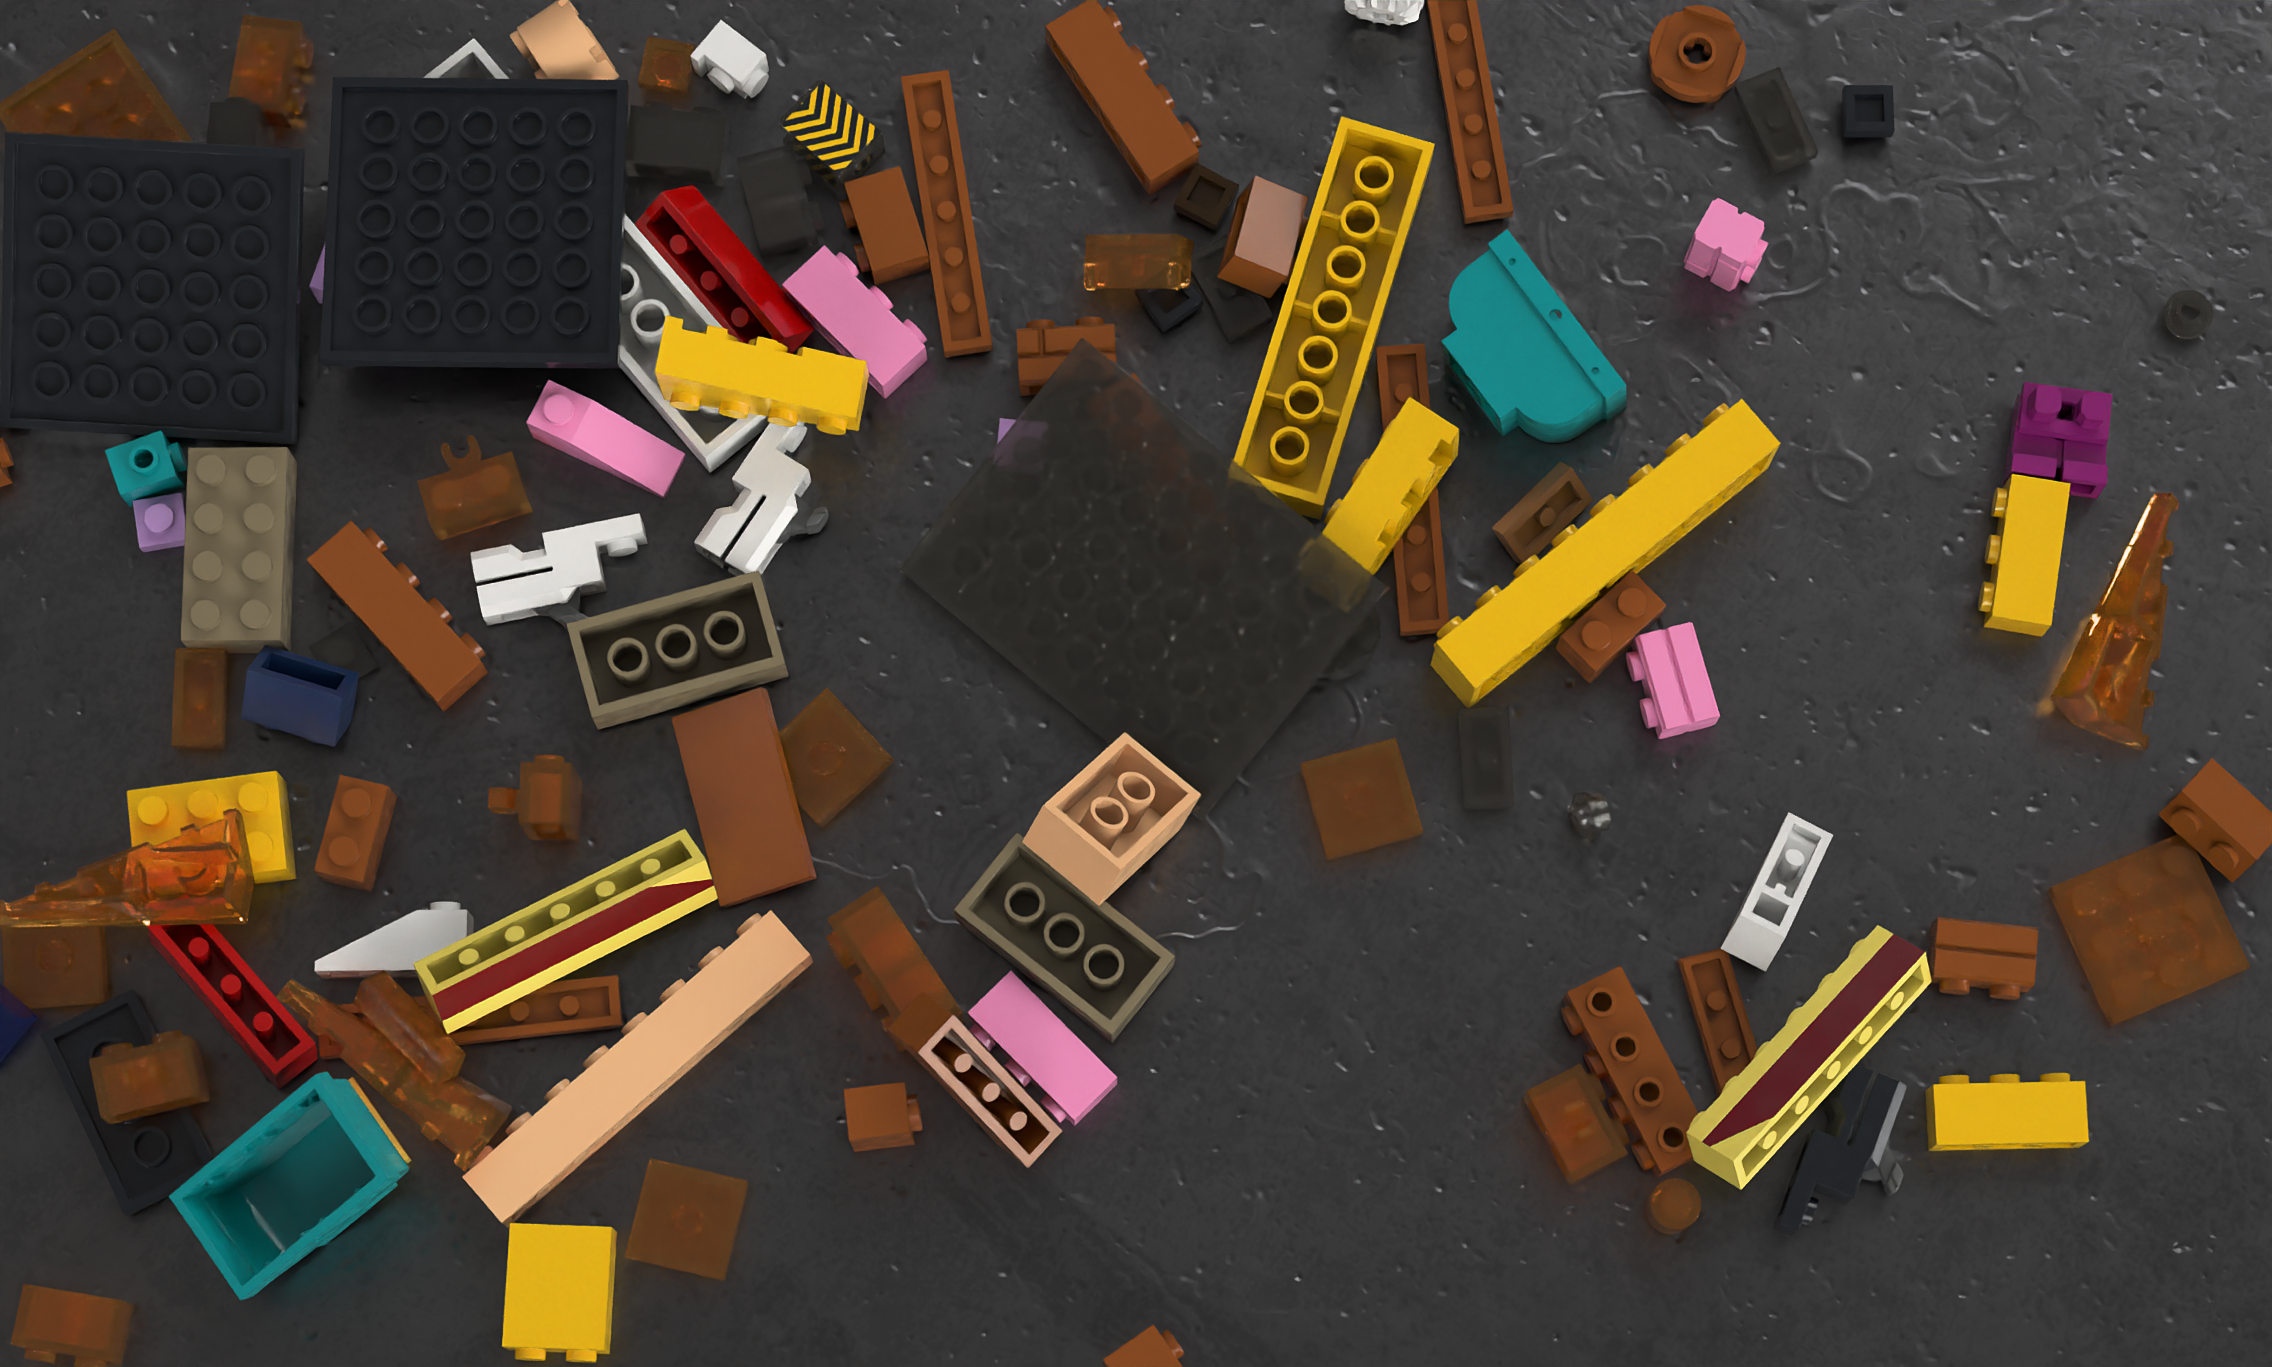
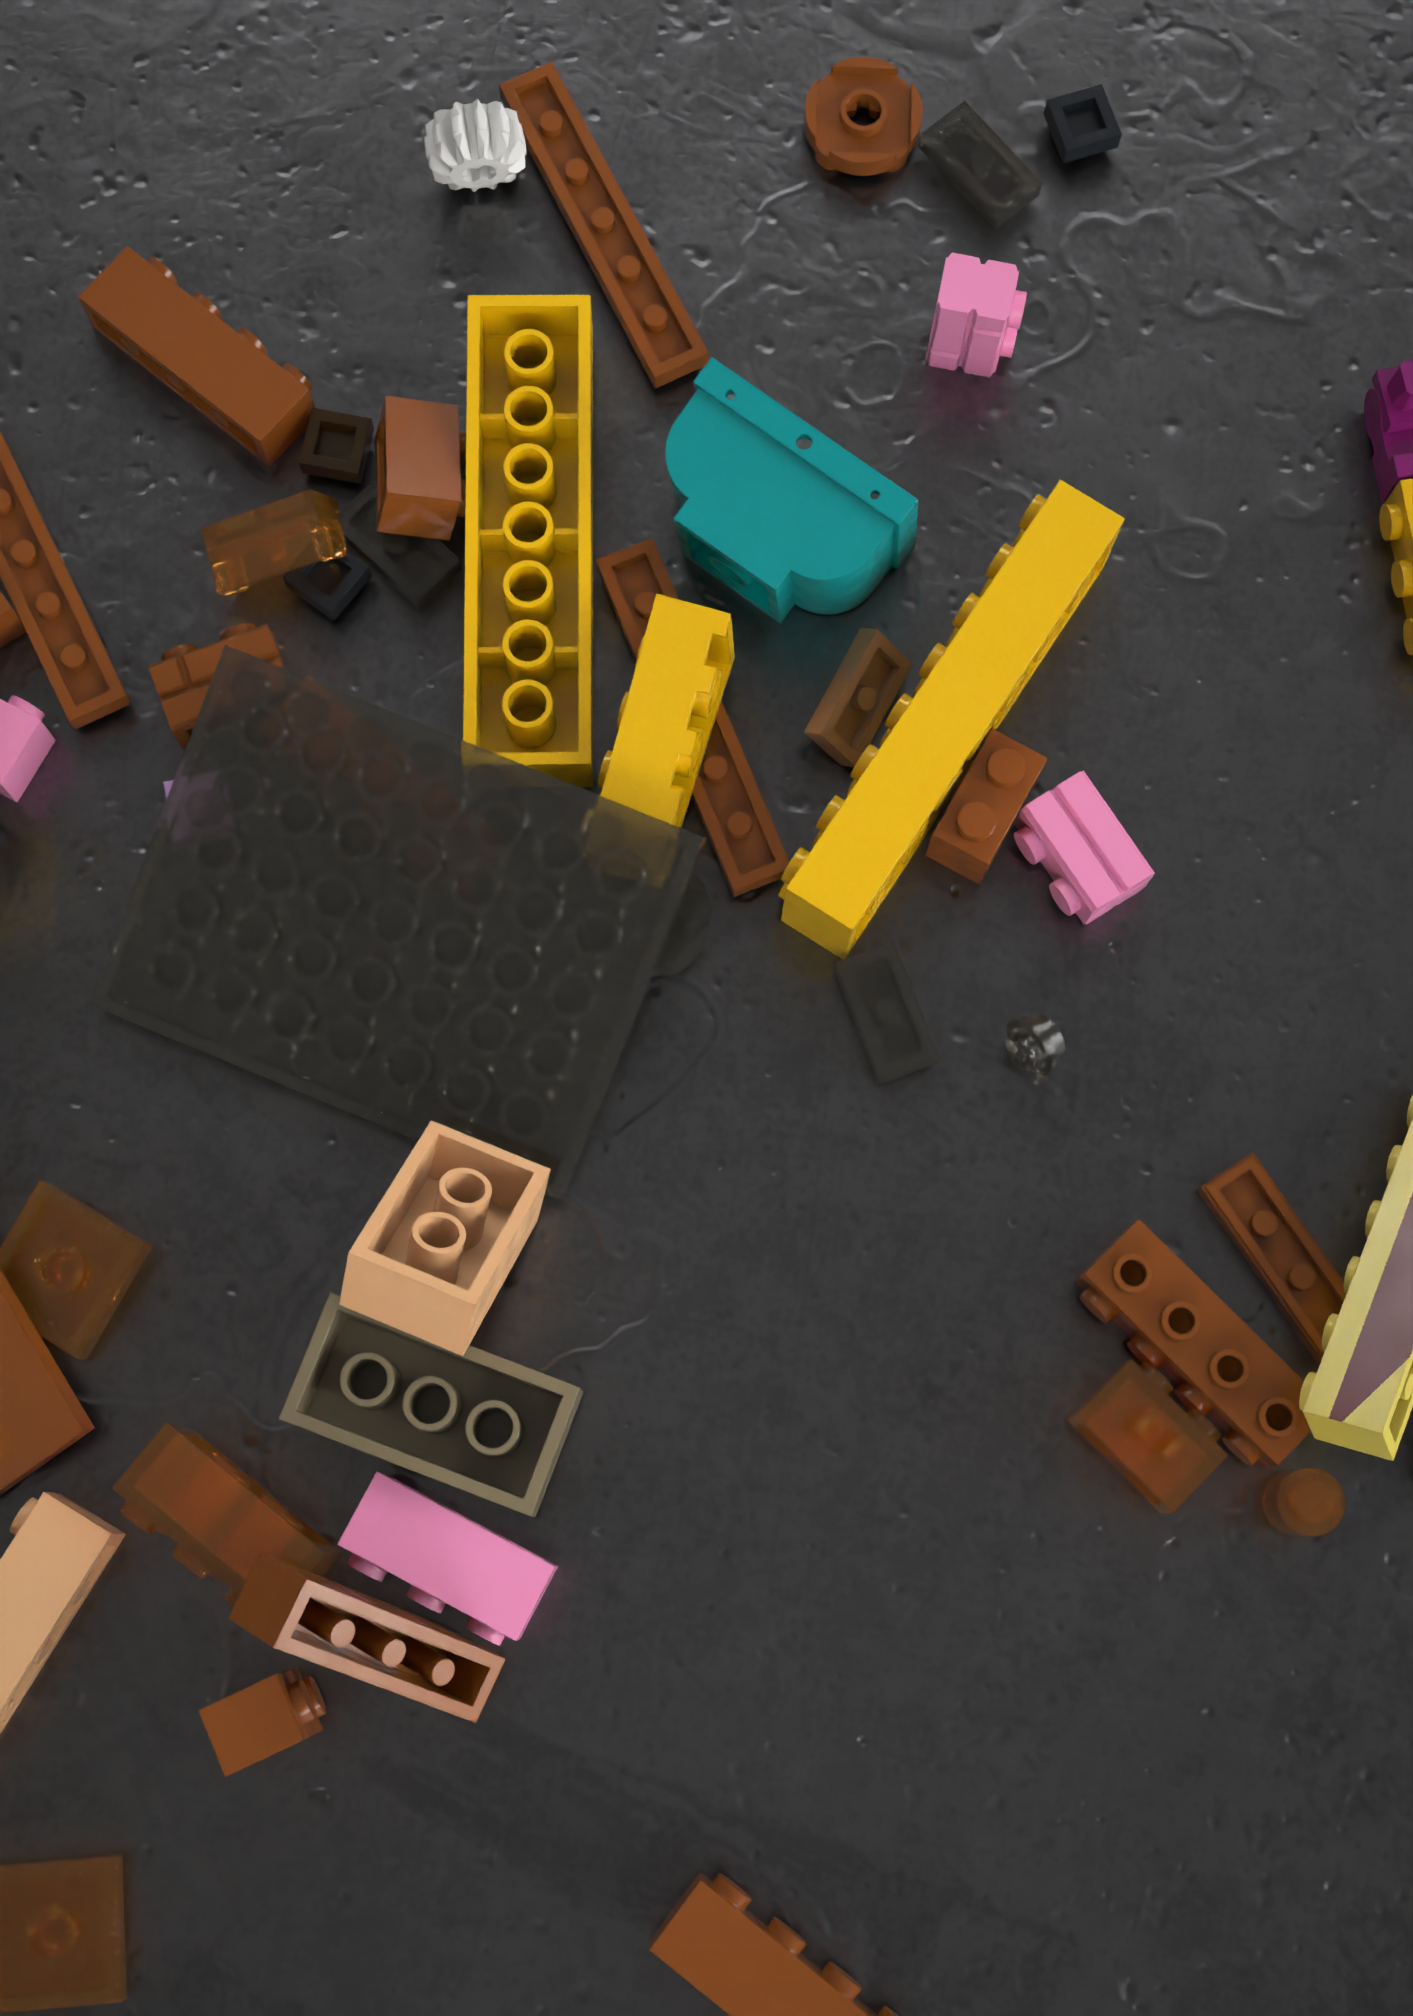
camera: 20 degrees left, 0 degrees up
clear orange plate [1300,738,1423,861] -> none
white slope [1721,812,1833,972] -> none

